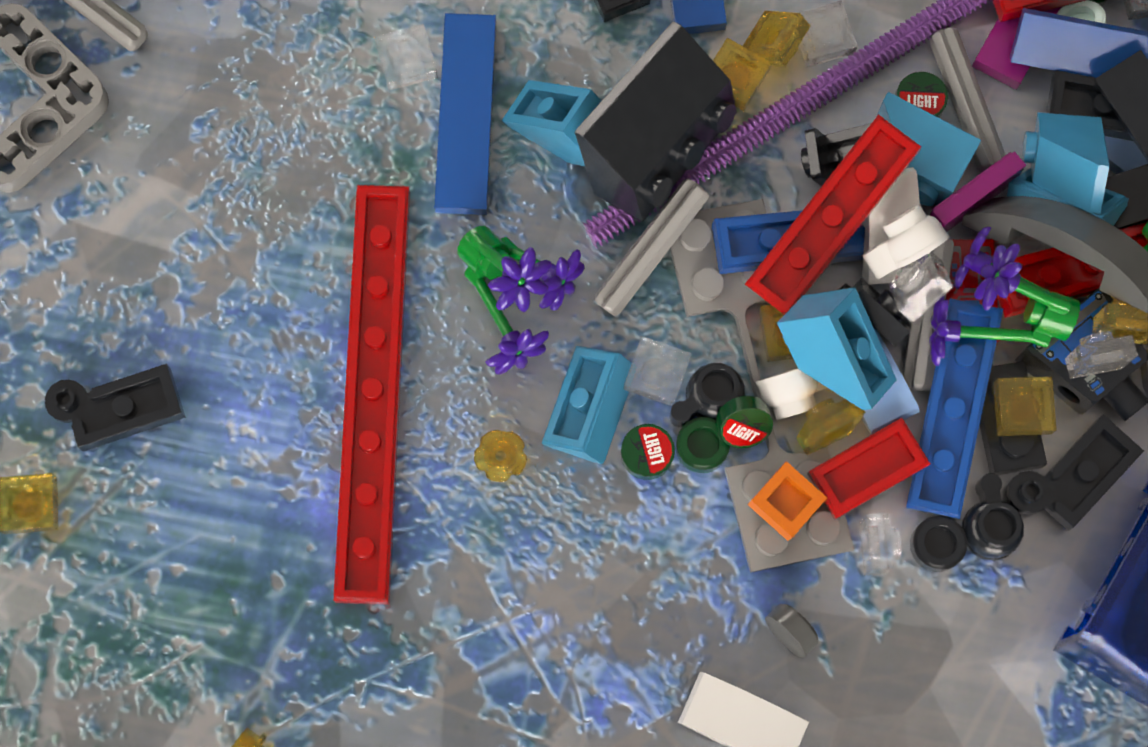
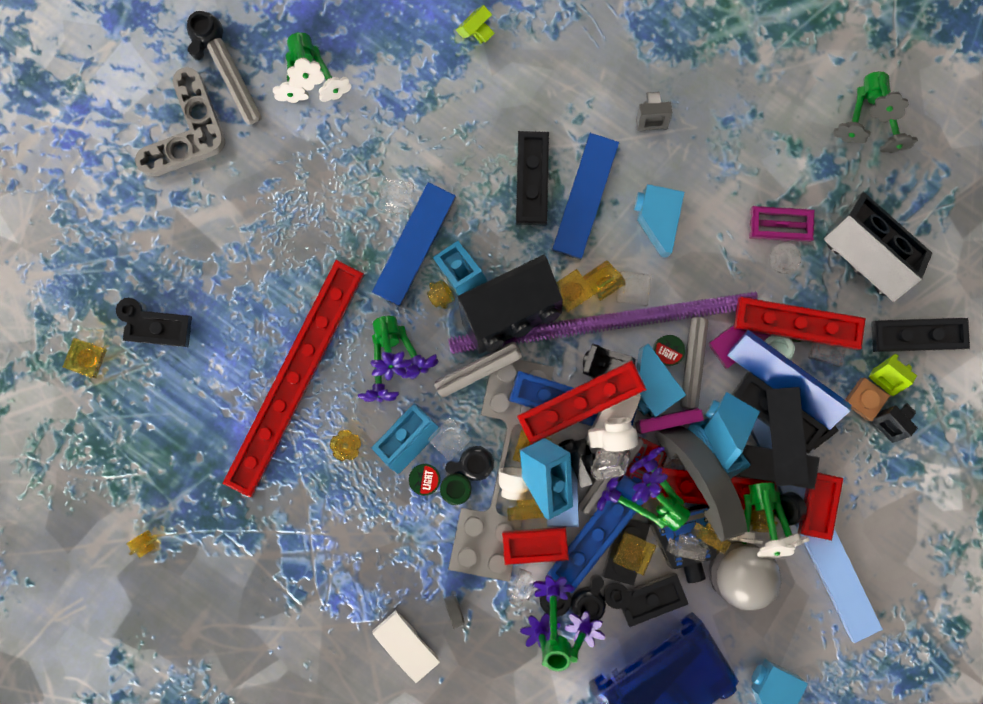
camera: 20 degrees right, 10 degrees up
dark green tile [716,396,773,448] -> none
orange plate [747,461,827,541] -> none
none -> clear yellow plate [427,279,455,309]
none -> plant [520,575,605,671]

